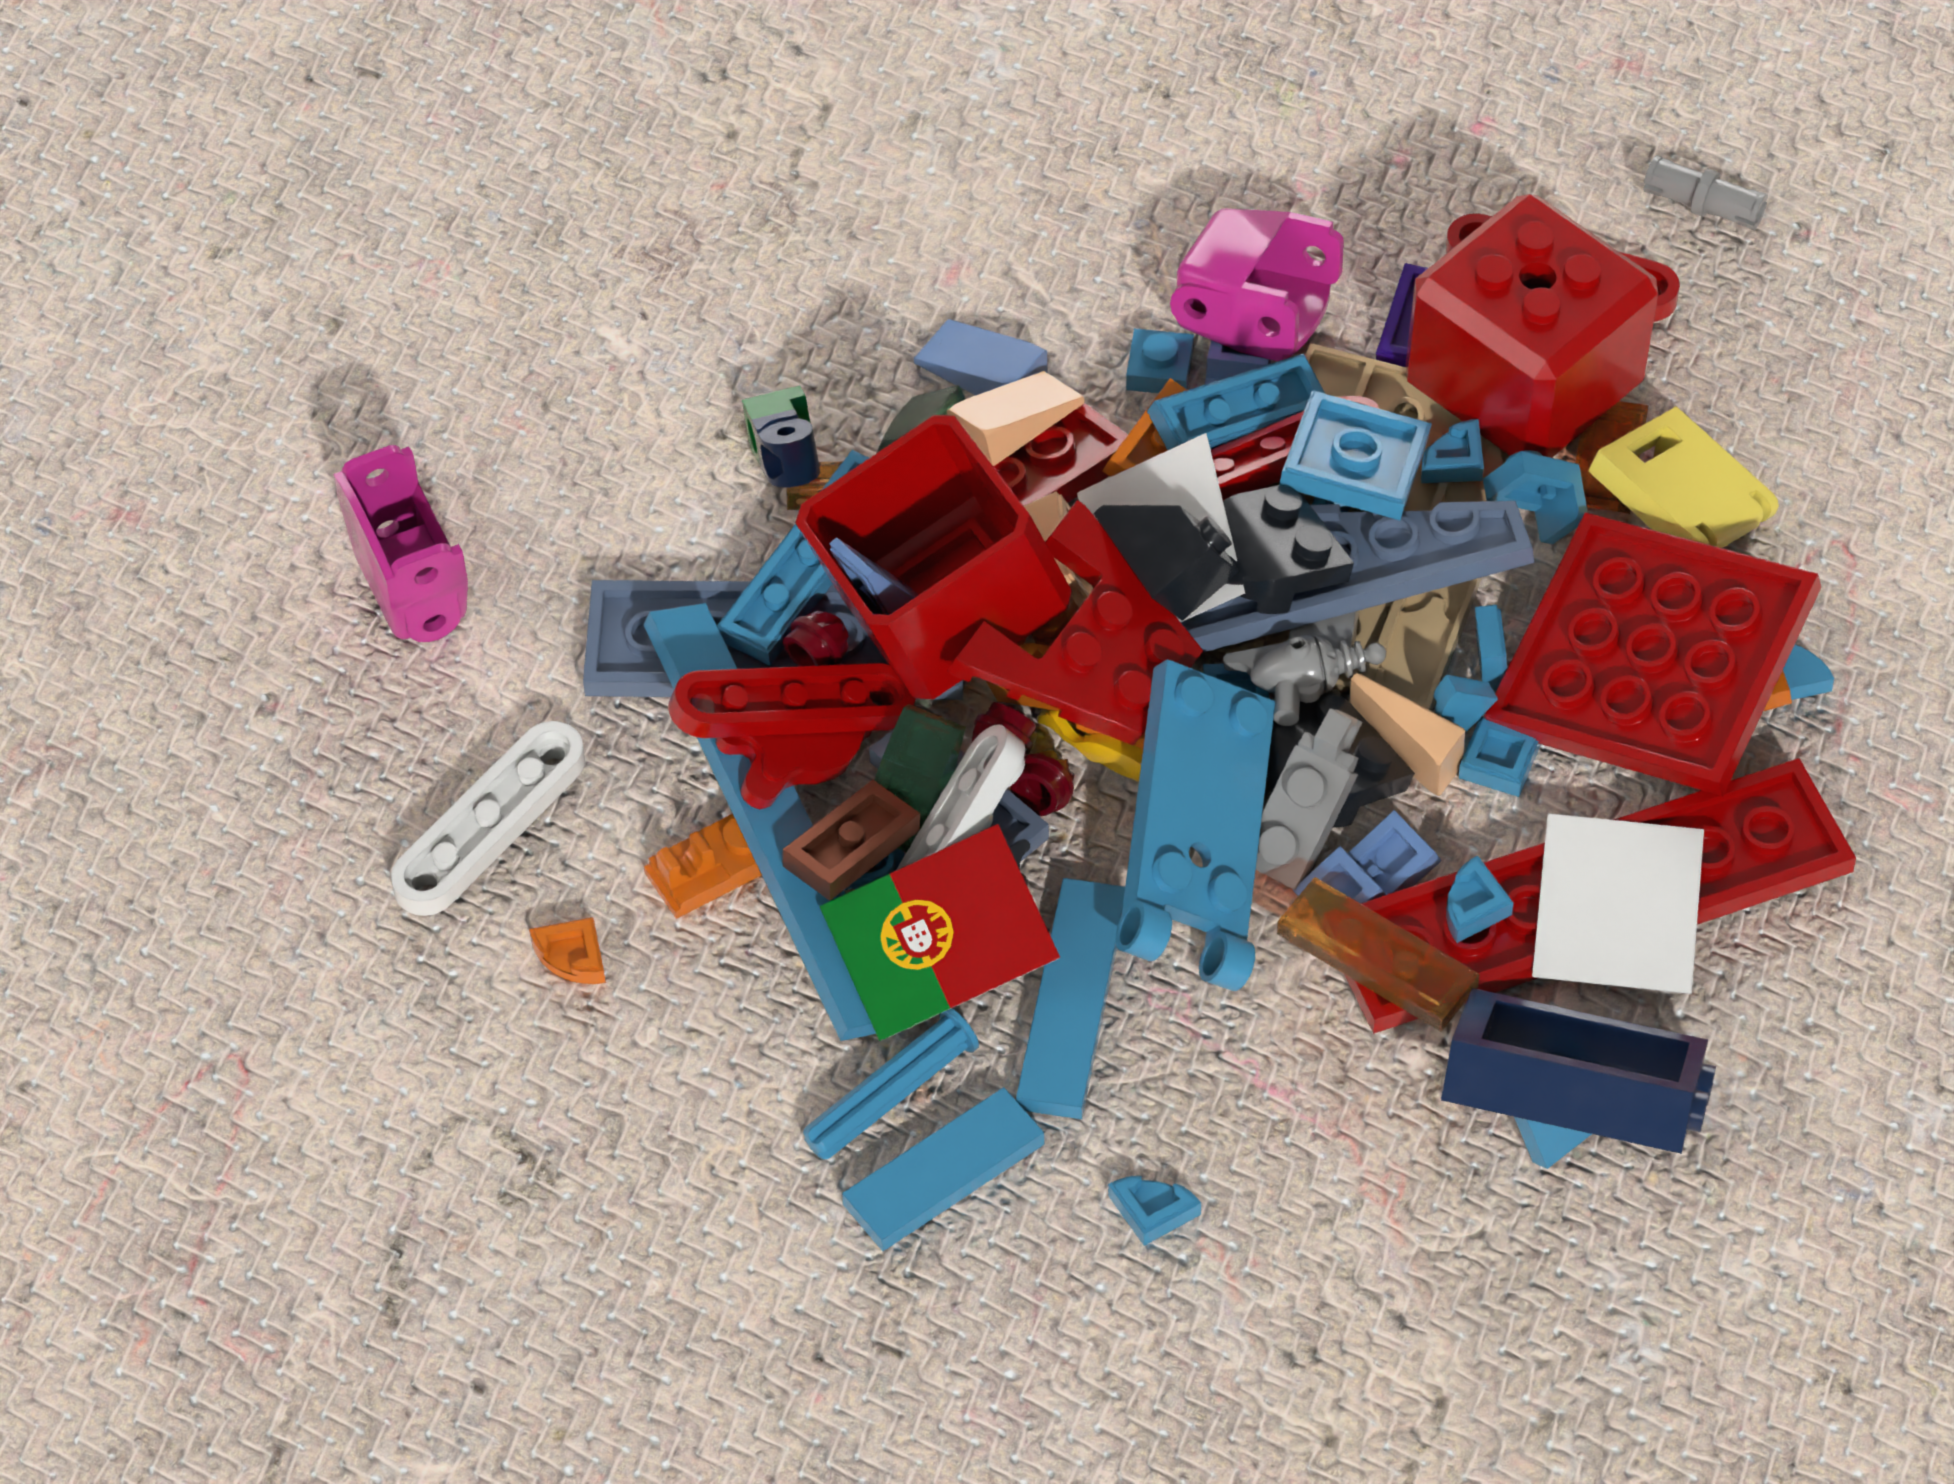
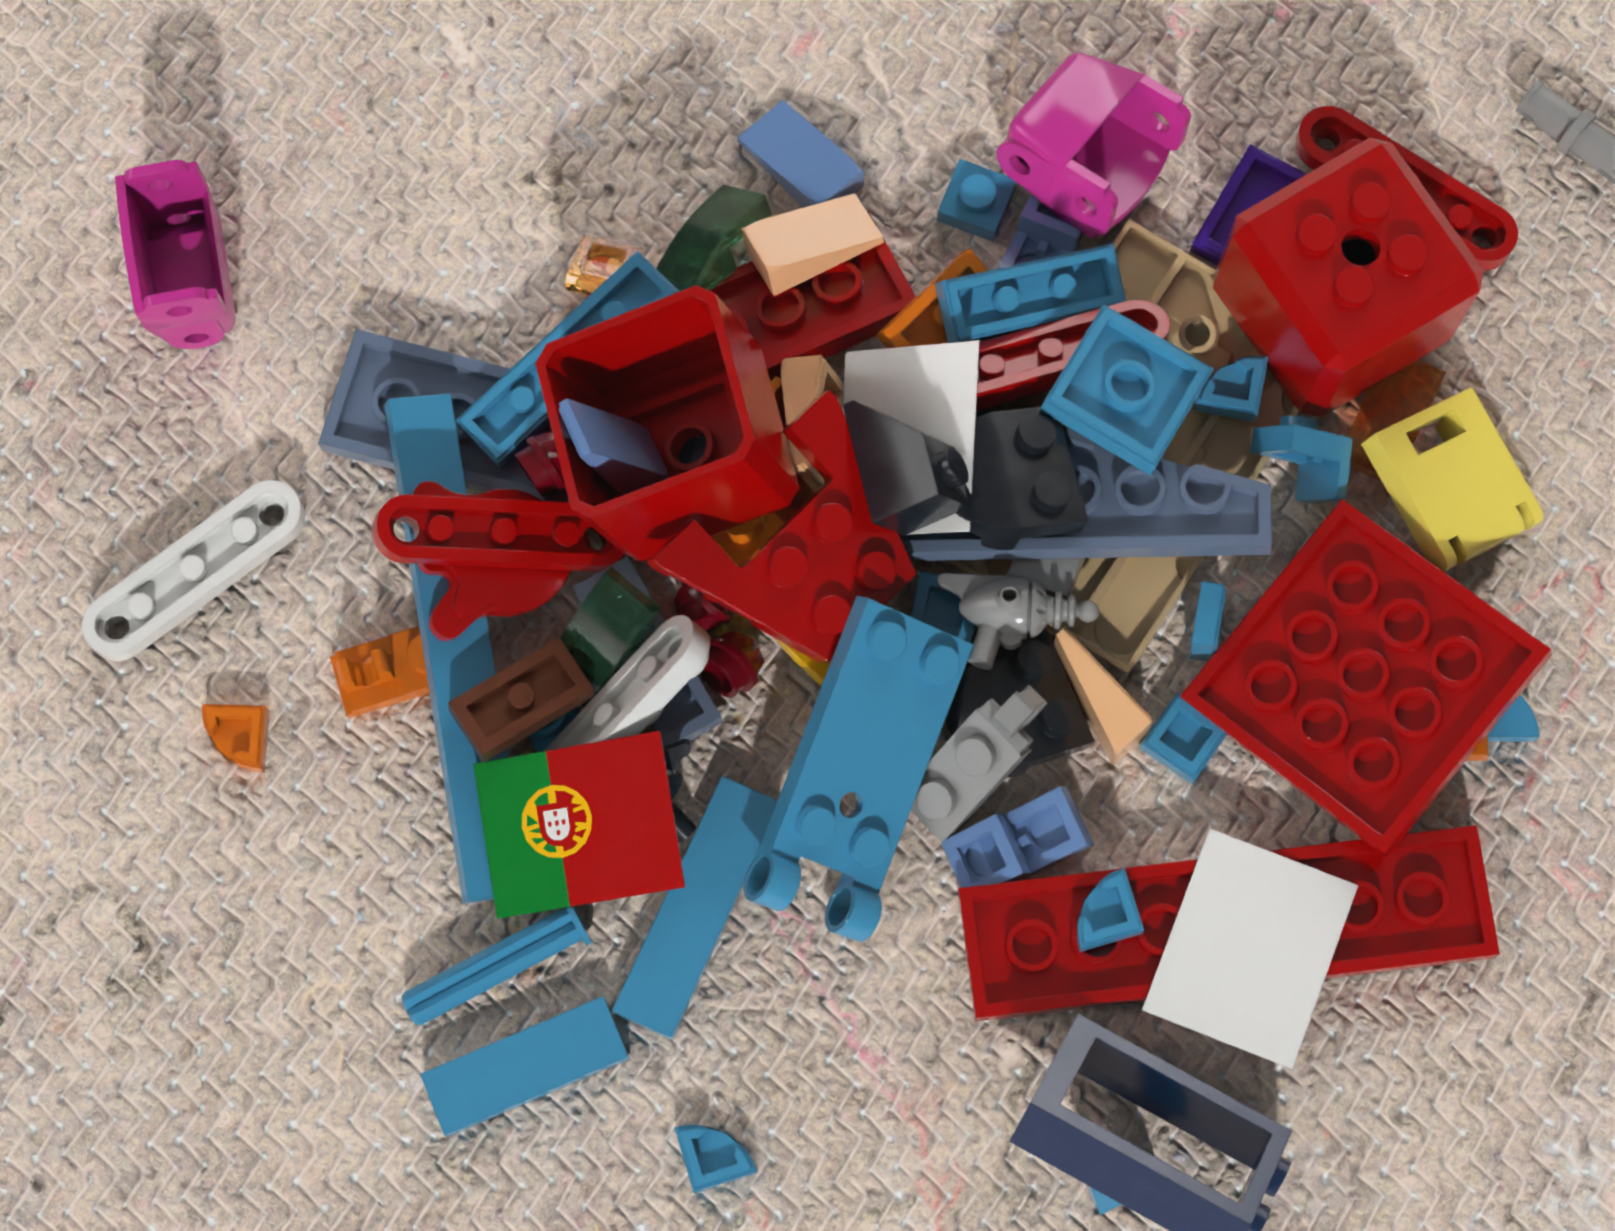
camera: 15 degrees right, 20 degrees up
dark blue leg [741,385,820,488] -> none
clear orange tile [1277,877,1479,1032] -> none
dark azure tile [1433,675,1498,733] -> none

